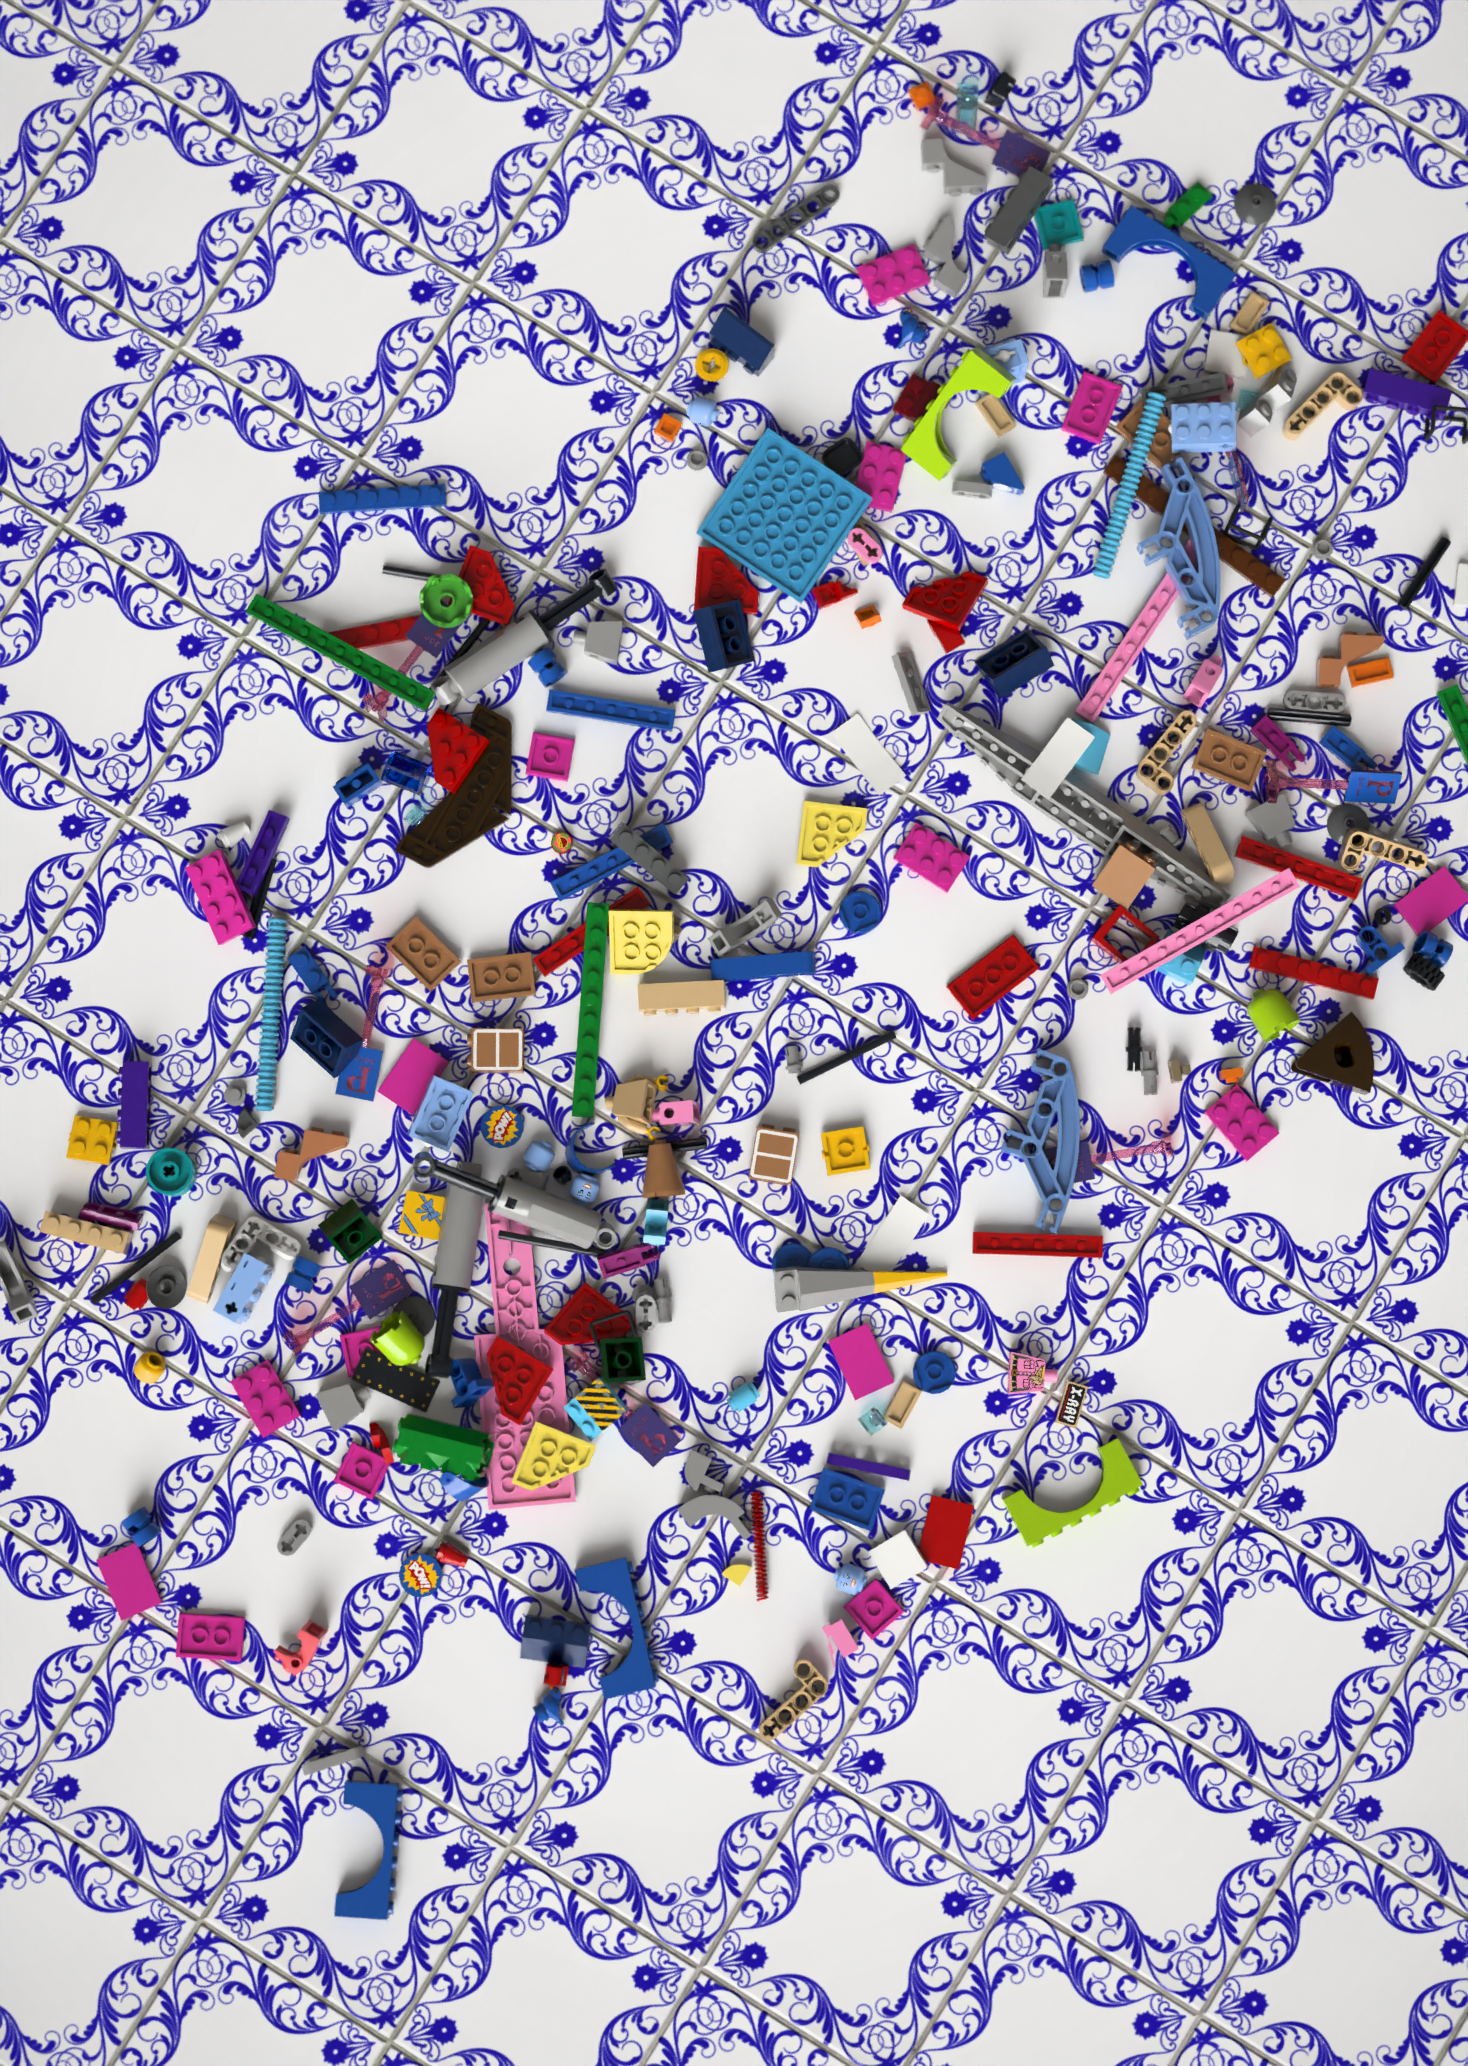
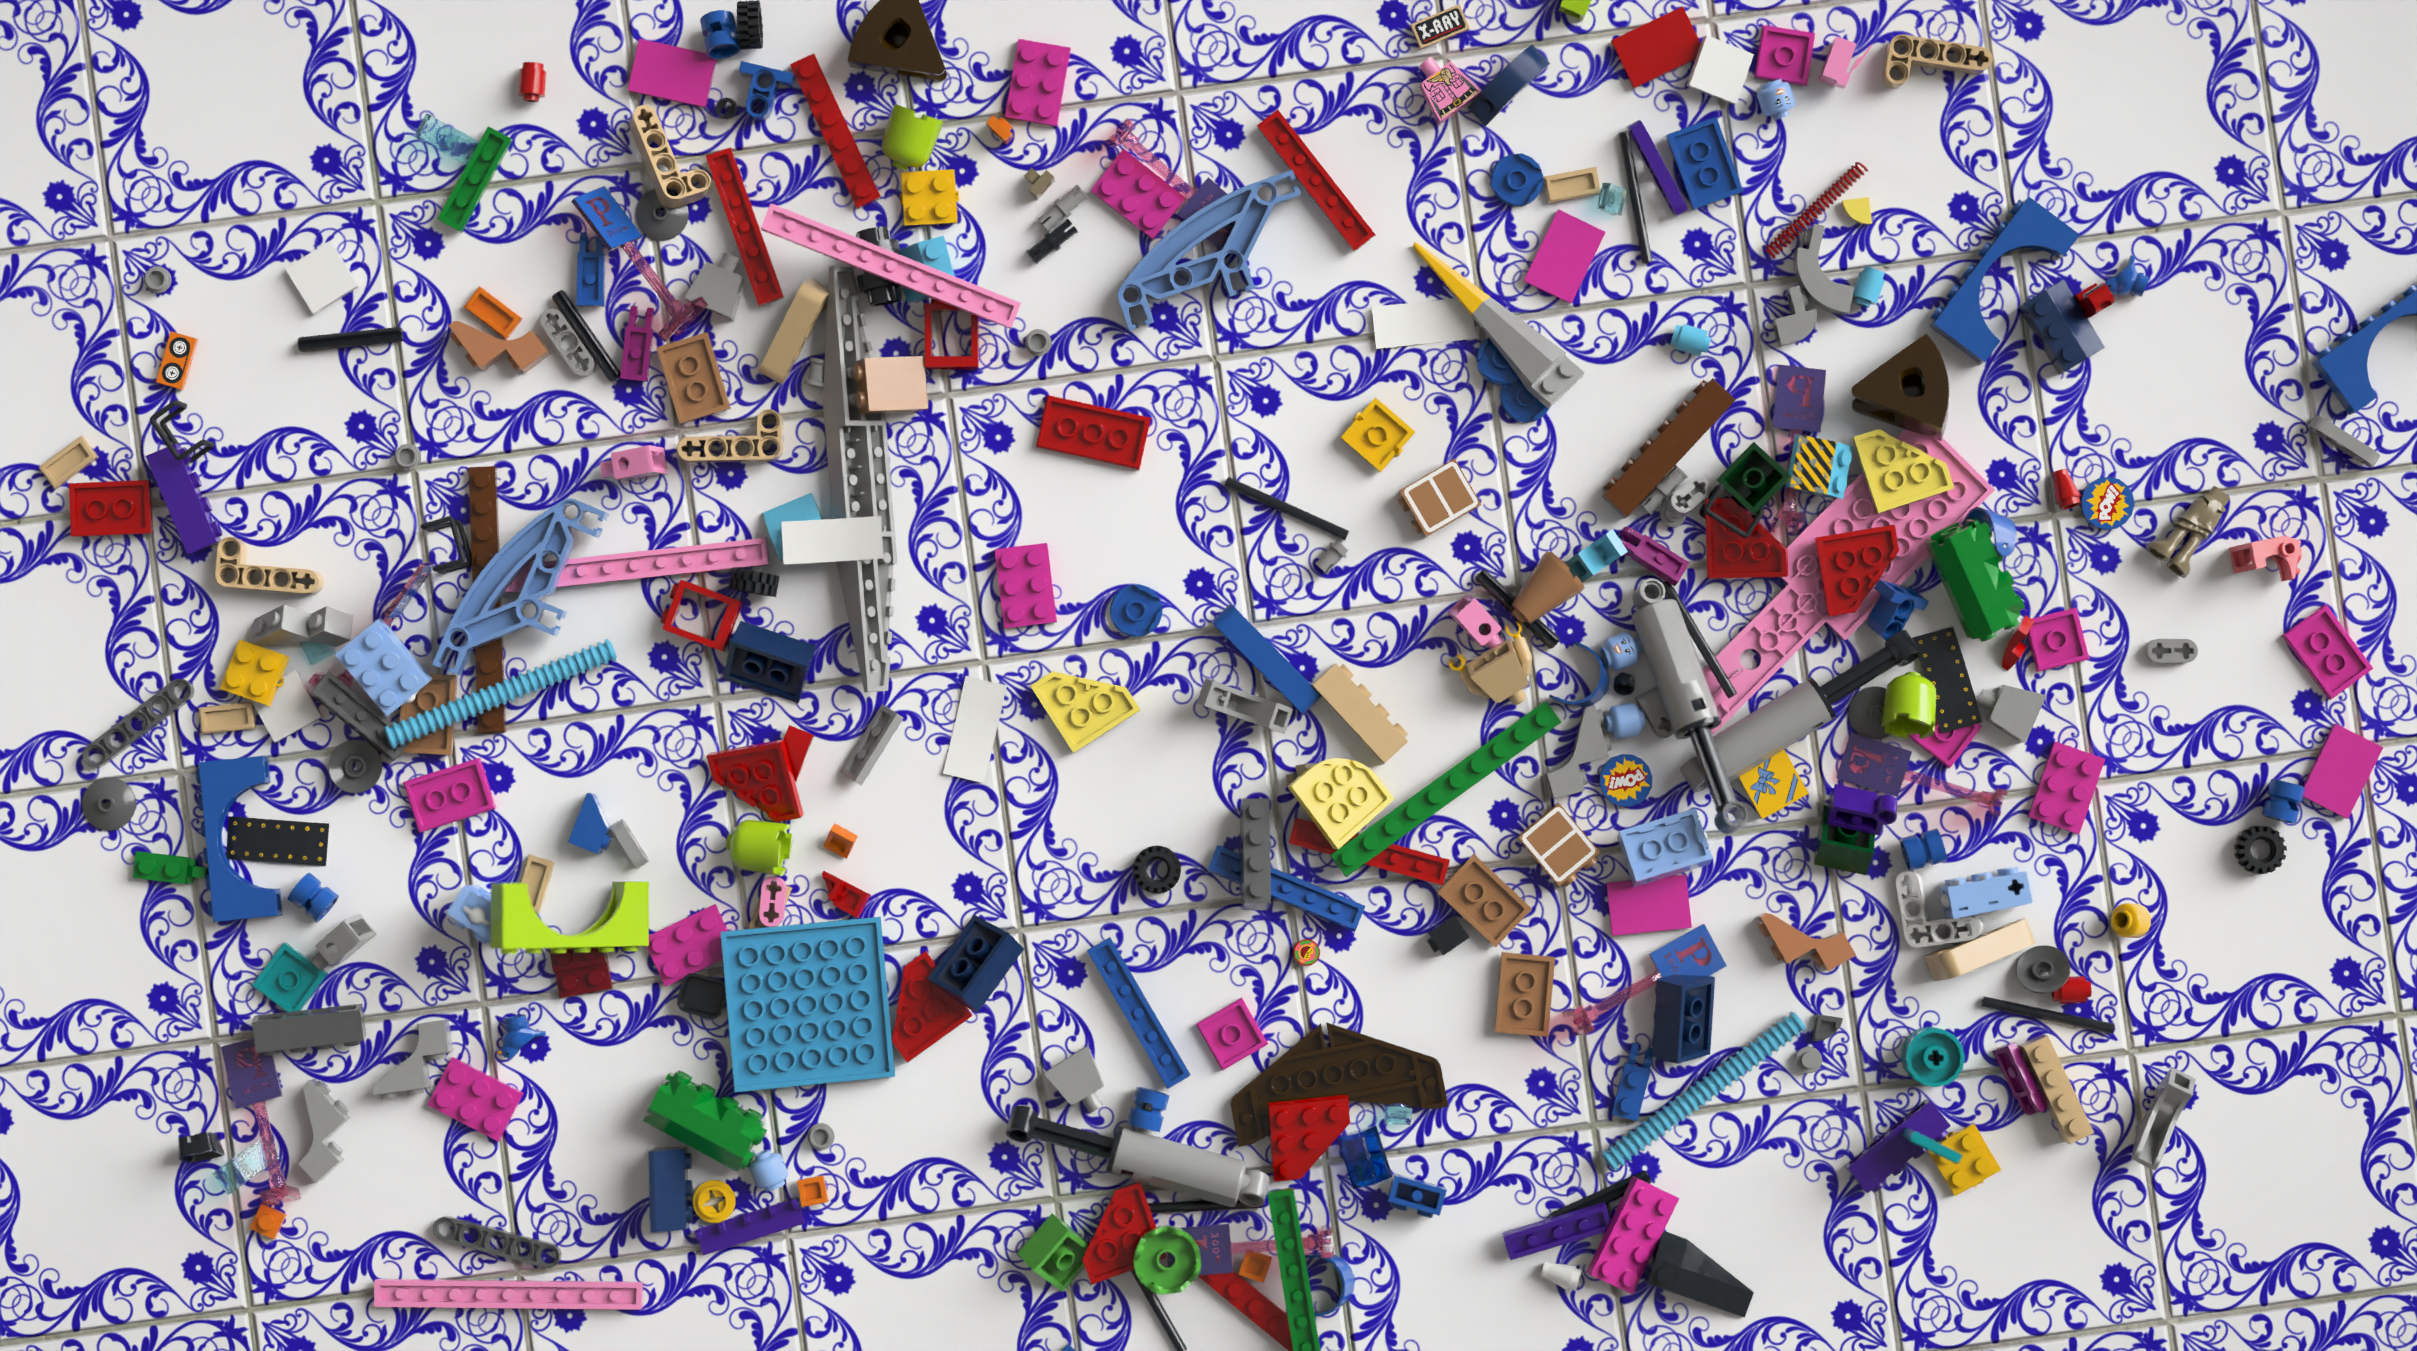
camera: 125 degrees left, 5 degrees up
none -> dark grey beam [83,679,194,767]
none -> black sticker [226,816,329,866]
none -> dark grey dish [328,740,382,793]
none -> bright pink plate [374,1279,643,1310]
none -> green brick [643,1070,767,1172]
none -> red window [660,580,743,652]
none -> dark purple hinge [694,1197,806,1255]
none -> lime cylinder [726,820,792,876]
none -> black tyre [729,567,780,597]
none -> yellow plate [900,169,959,226]
none -> bright green slope [1017,1213,1089,1291]
none -> dark pink plate [1091,149,1186,240]
none -> black tyre [1133,846,1181,894]
none -> orange plate [1238,1248,1272,1283]
none -> blue piece [1305,1252,1355,1317]
none -> black brick [1426,915,1470,955]
none -> dark blue arch [1467,45,1550,126]
none -> light grey arch [1545,705,1612,799]
none -> reddish brown brick [1602,378,1736,518]
none -> black piece [1618,132,1653,264]
none -> black wedge [1644,1231,1754,1317]
none -> dark purple hinge [1827,784,1898,835]
none -> medium azure brick [1852,267,1885,308]
none -> dark brown piece [1852,334,1949,441]
none -> teal tile [1902,1127,1962,1164]
none -> dark tan piece [2146,486,2230,578]
none -> black tyre [2234,826,2287,874]

